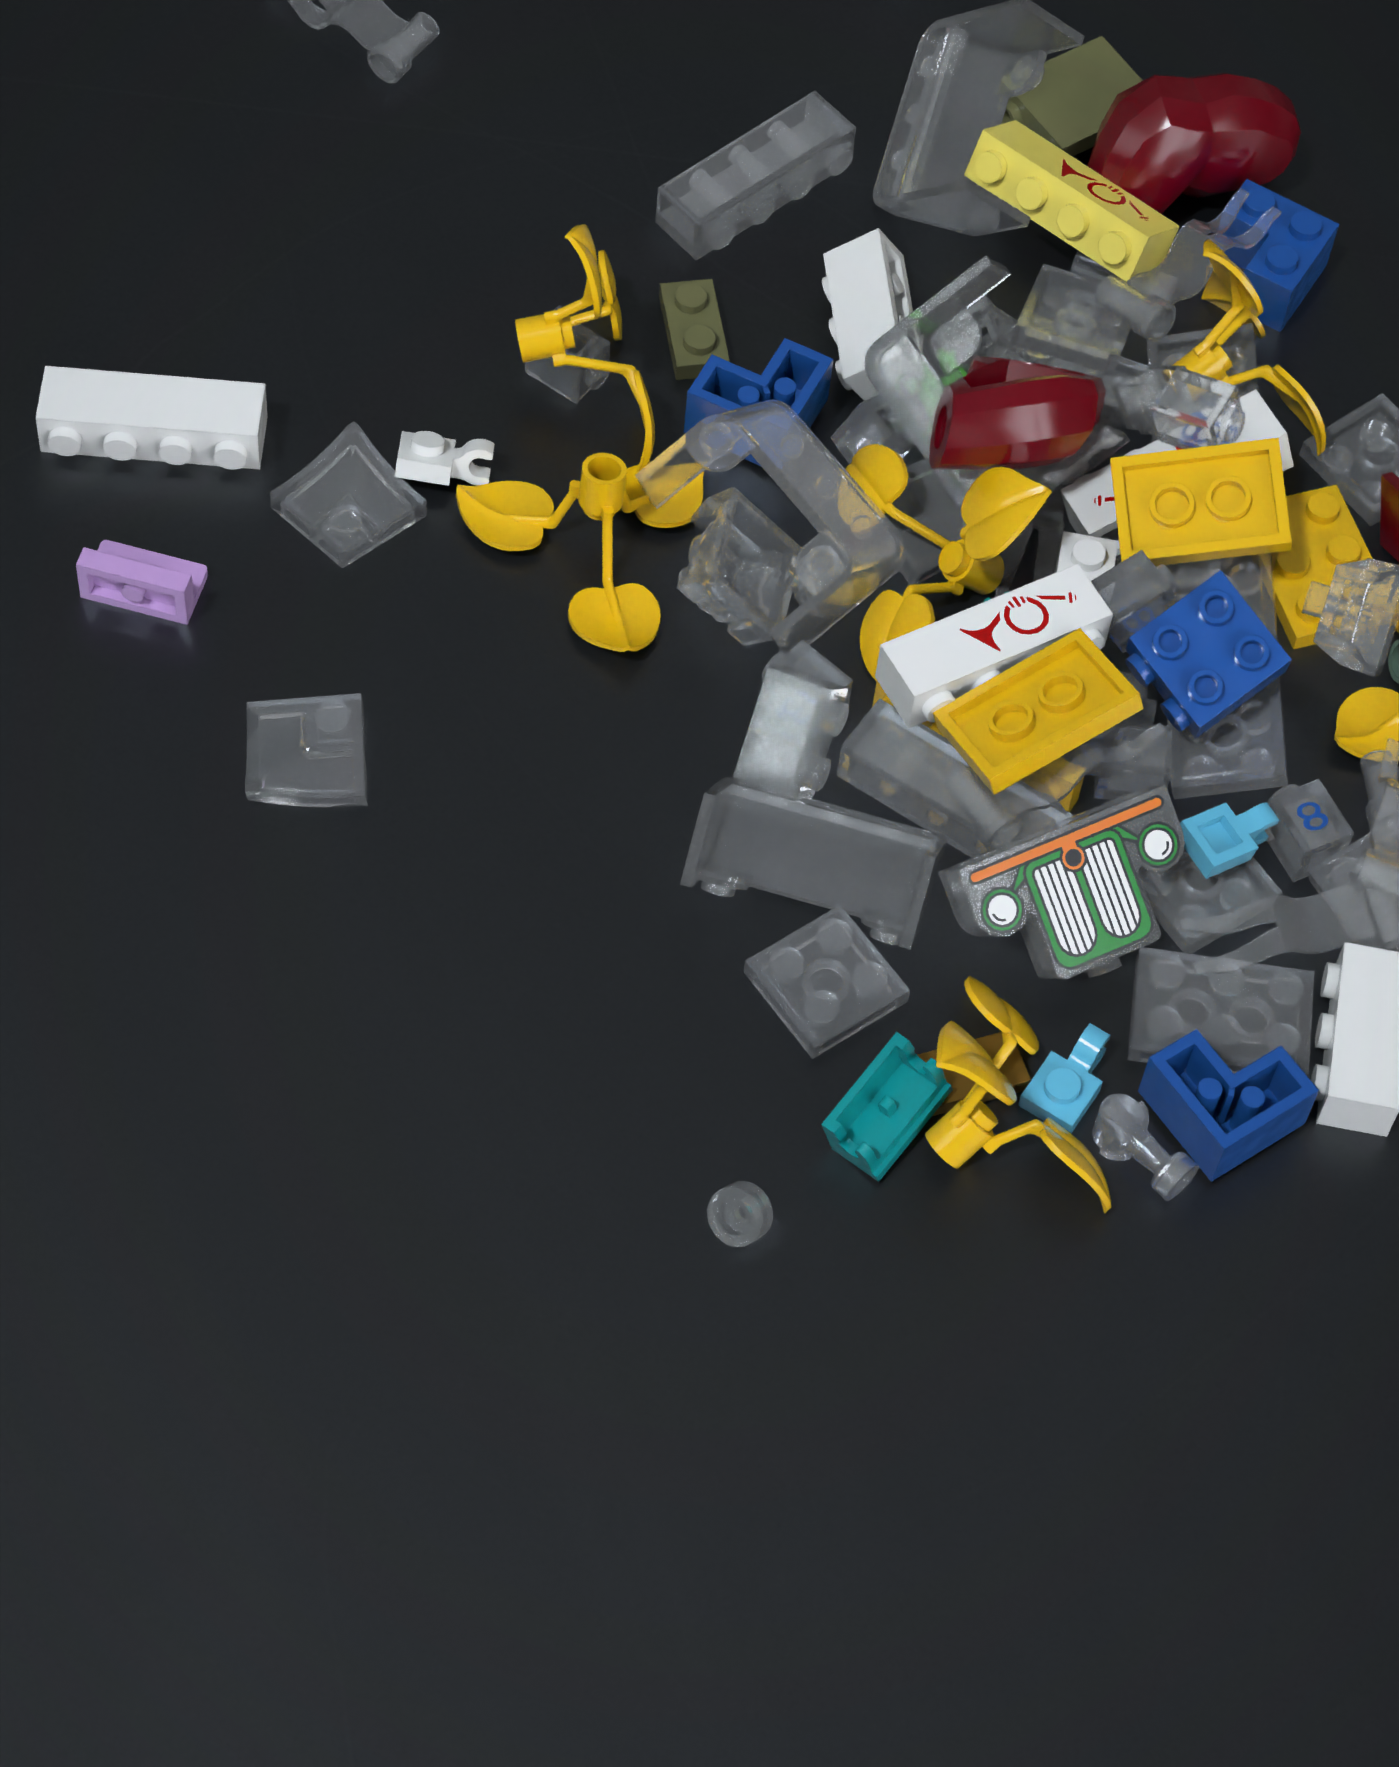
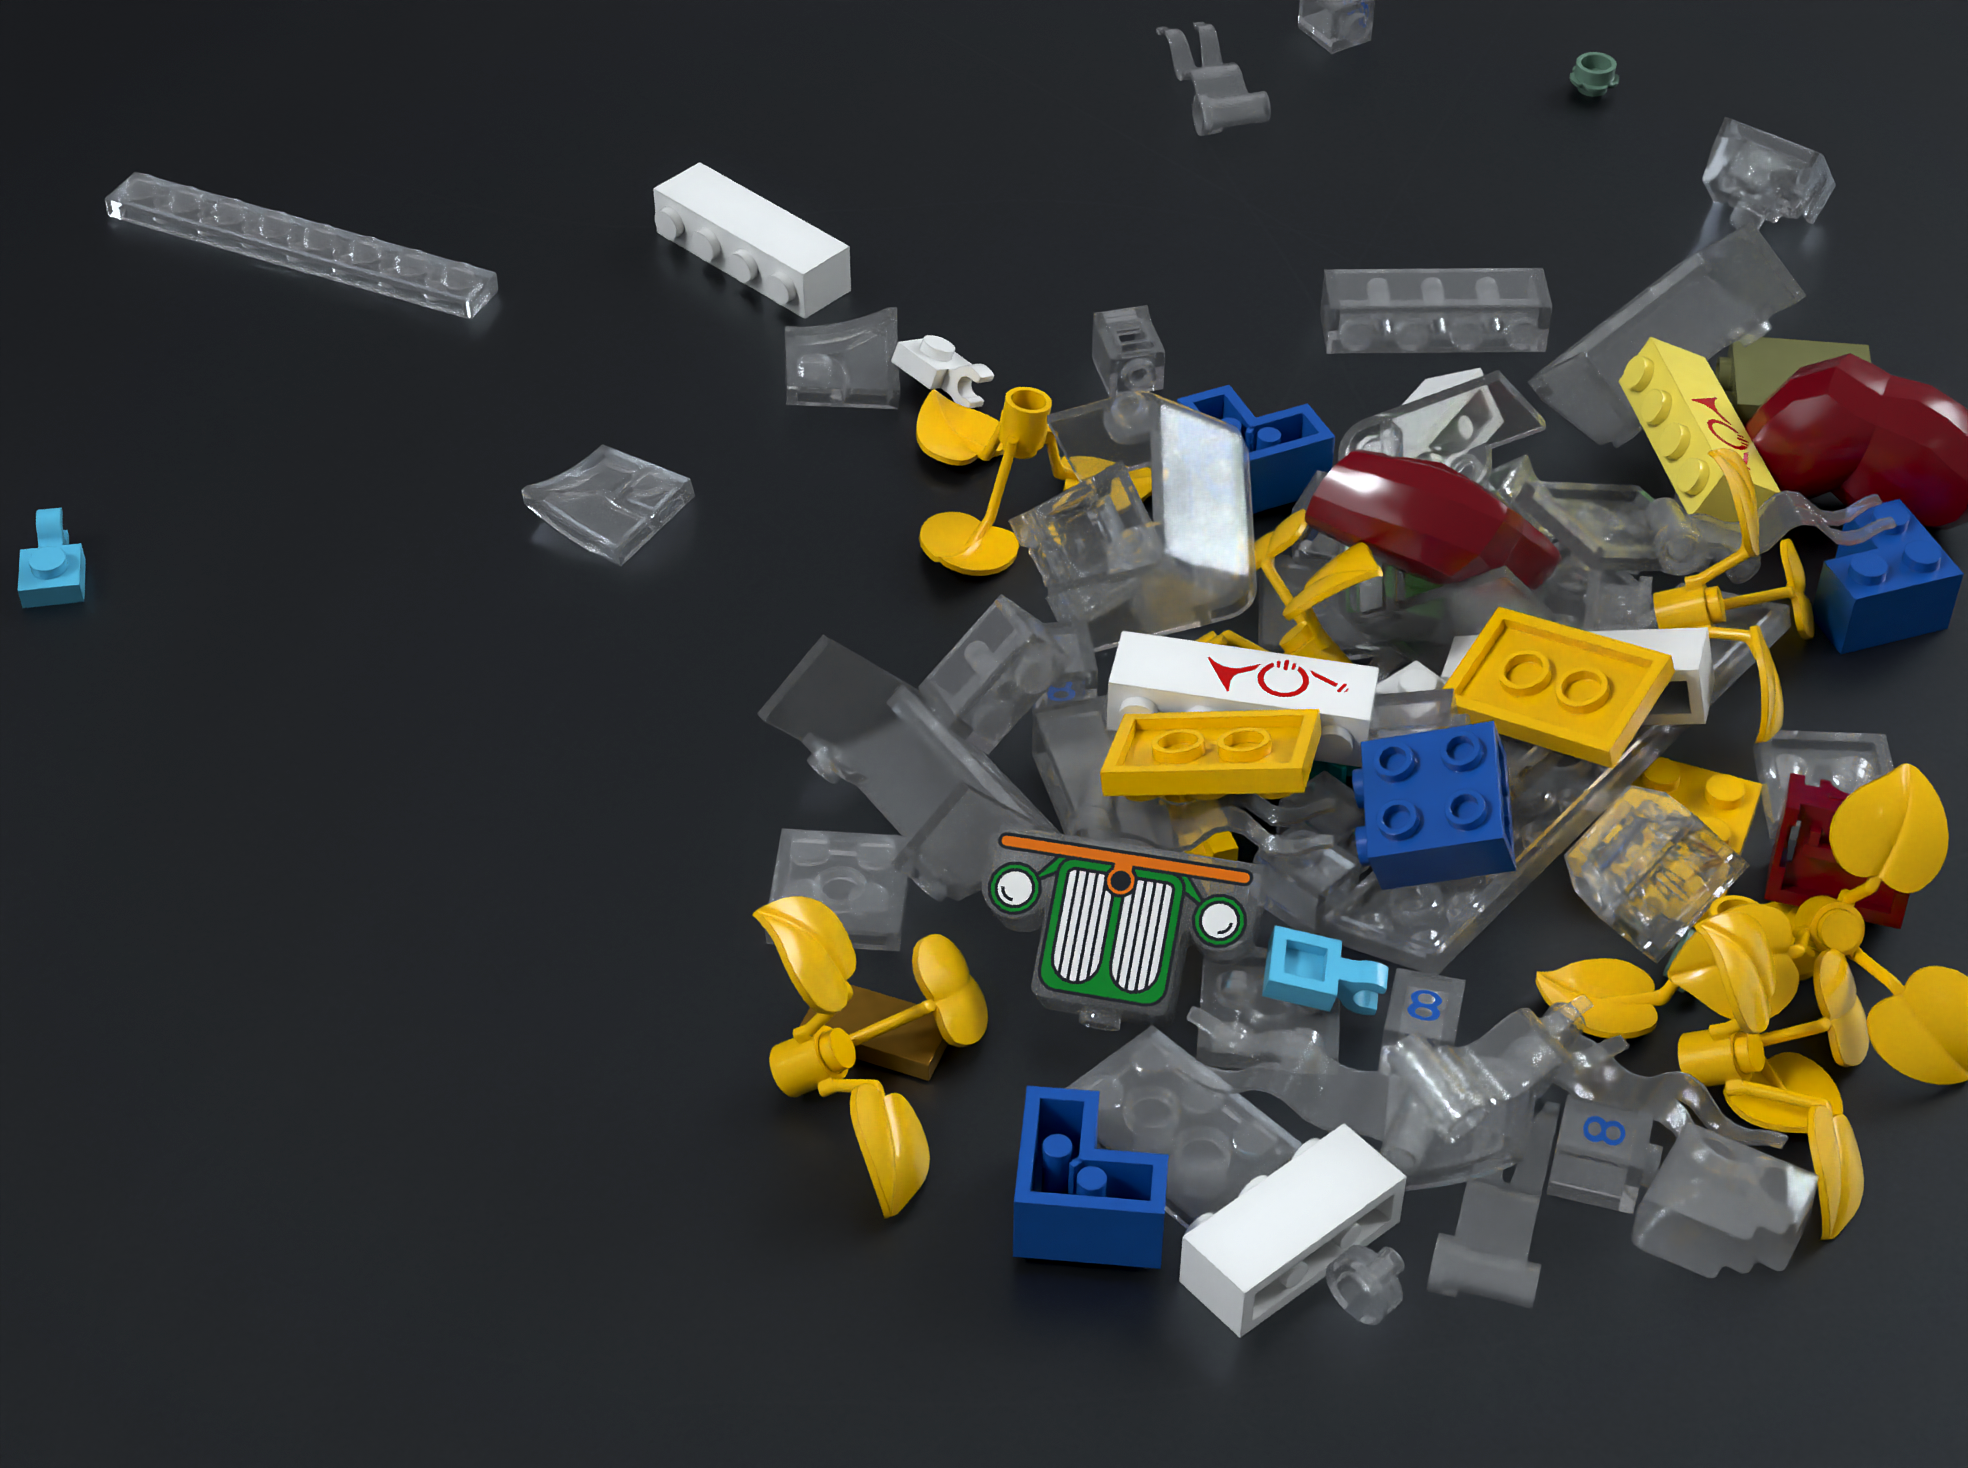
camera: 45 degrees right, 15 degrees down
lavender panel [76,540,208,625] -> none
yellow plant [515,224,655,472] -> none
olive plate [659,279,730,380] -> none
clear tile [707,1181,773,1247] -> none
teal hinge [821,1032,953,1182] -> none
medium azure plate [1018,1023,1110,1133] -> none
clear leg [1092,1093,1199,1201] -> none
clear brick [1151,366,1245,449] -> none

